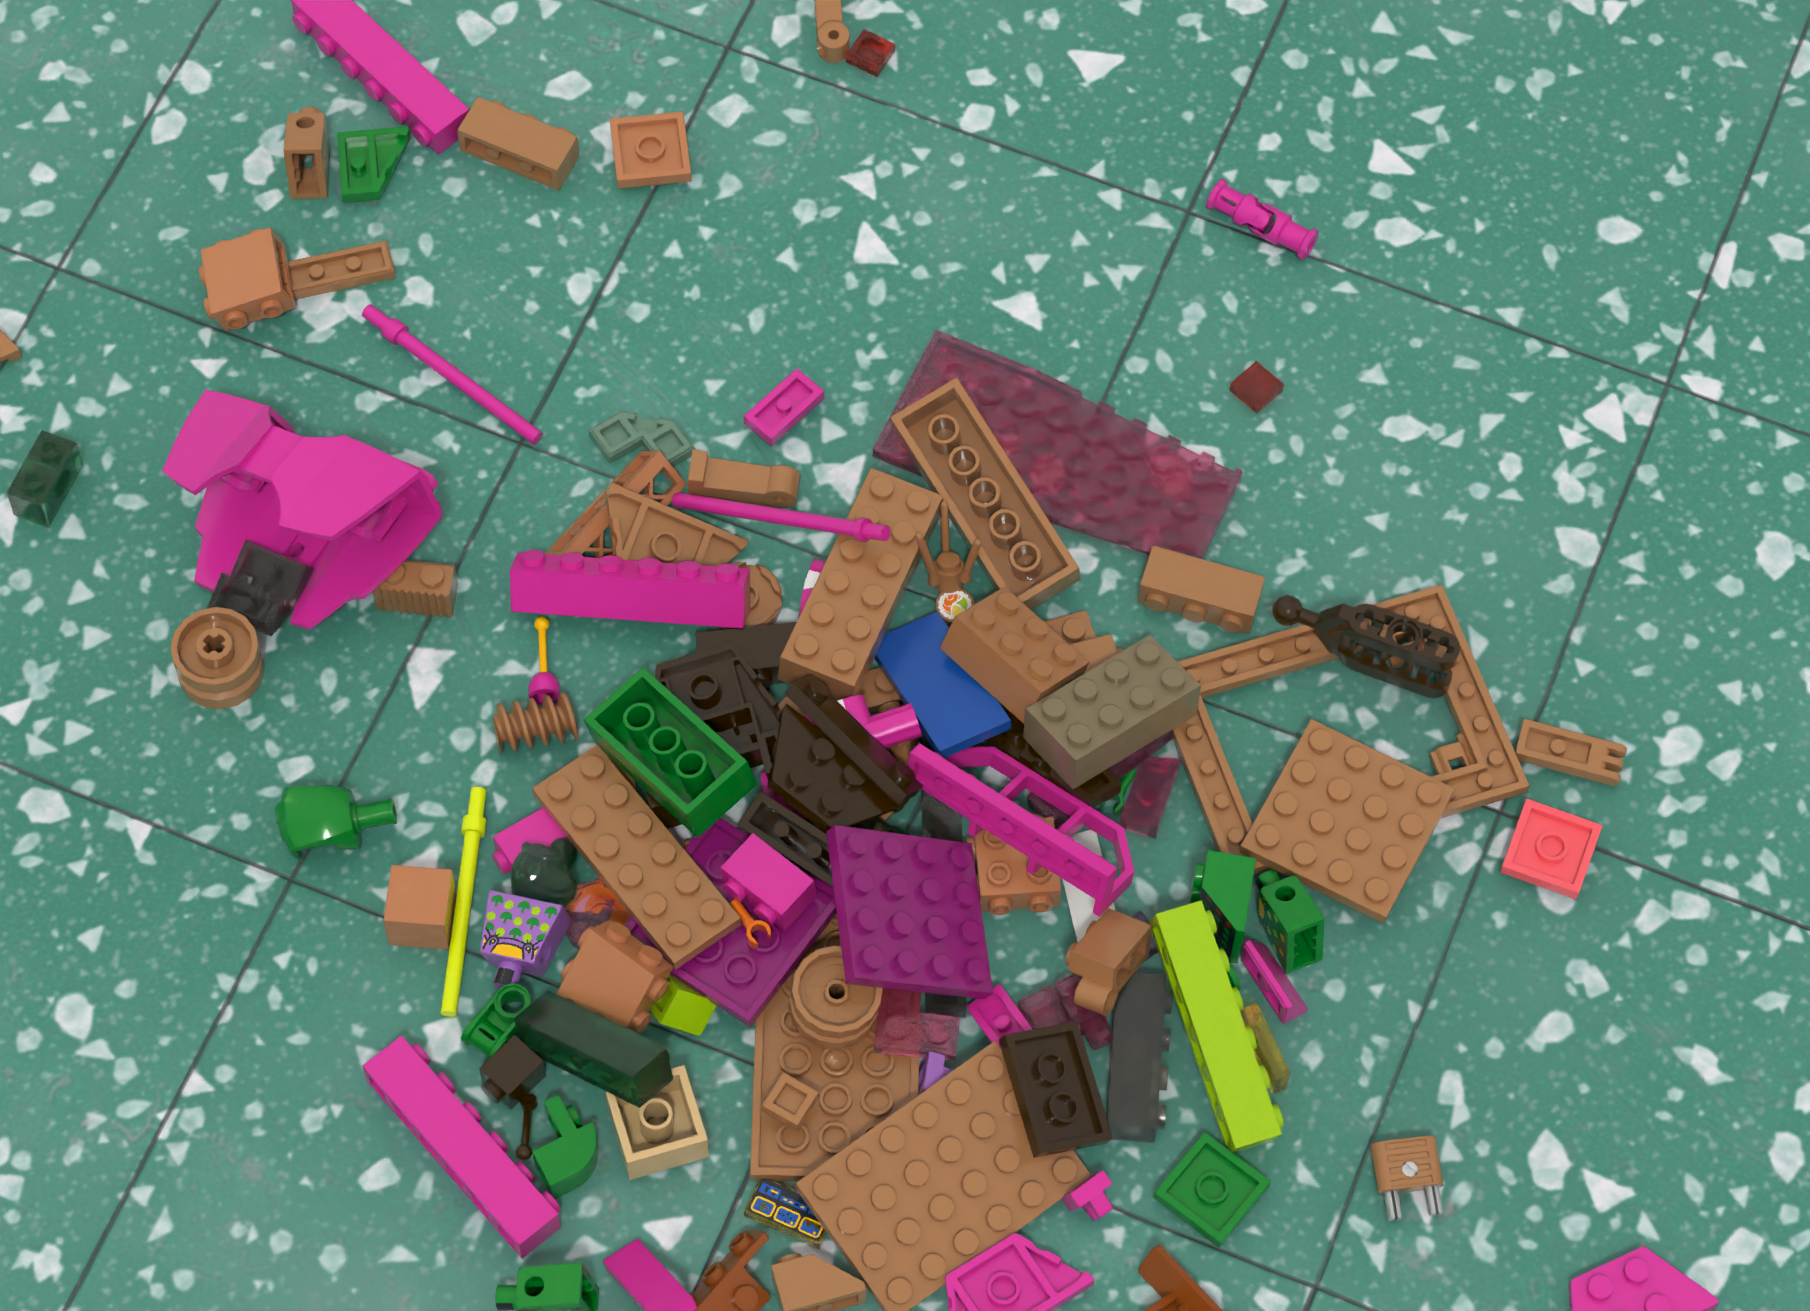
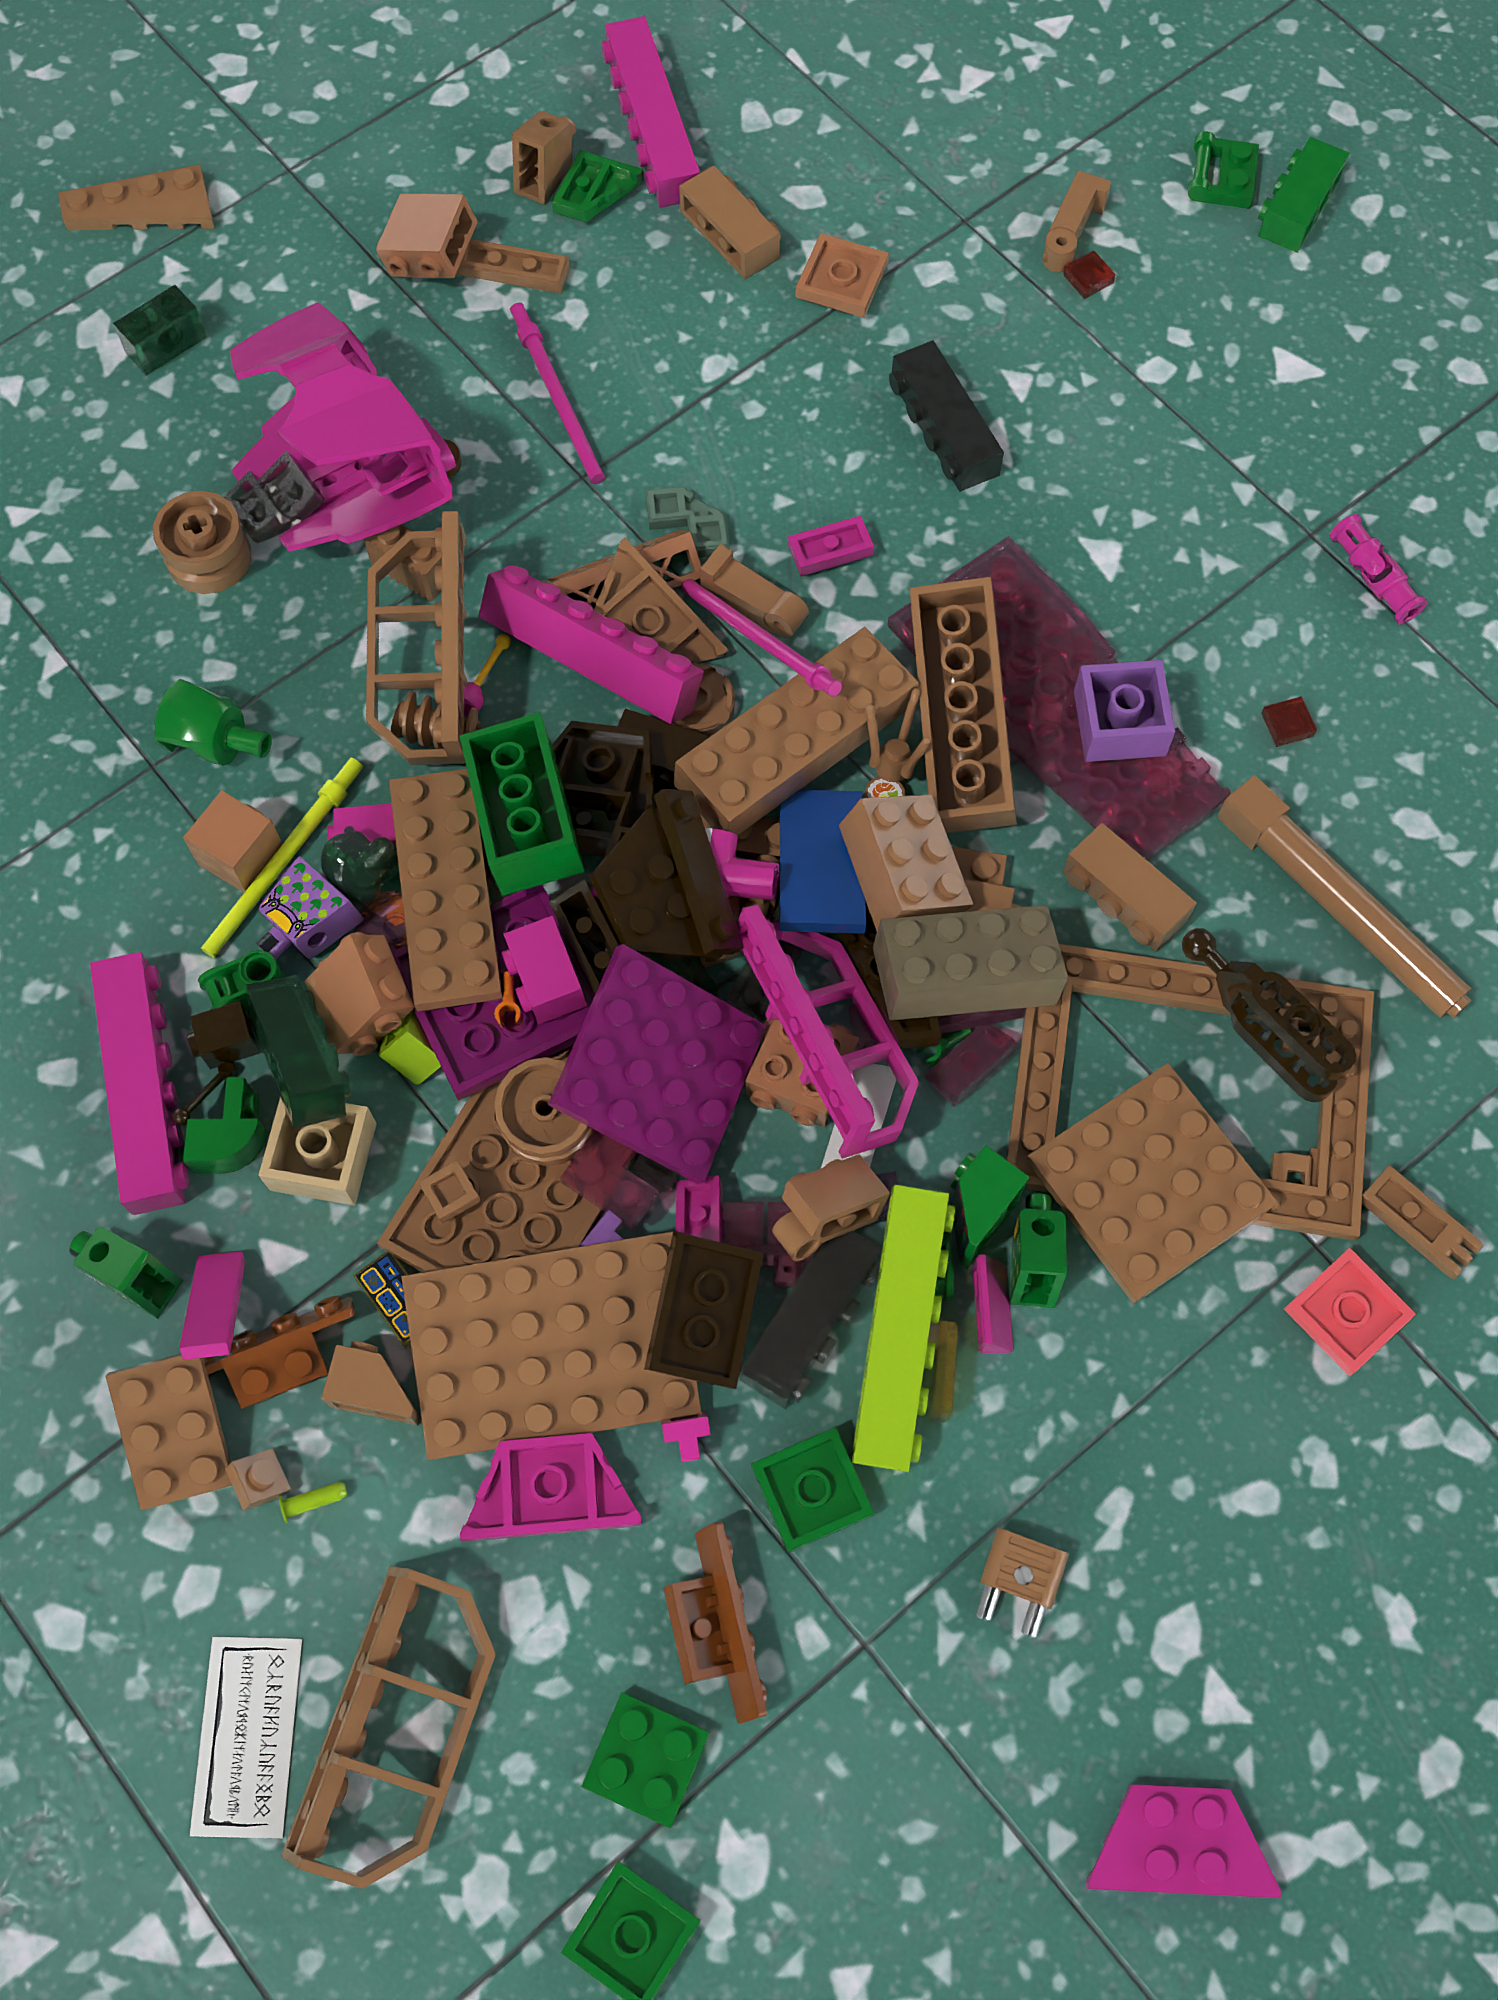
camera: 30 degrees right, 5 degrees up
none -> medium nougat plate [366,511,467,765]
none -> pearl dark grey brick [889,340,1004,492]
none -> medium lavender brick [1074,660,1175,762]
none -> medium nougat brick [1217,775,1472,1019]

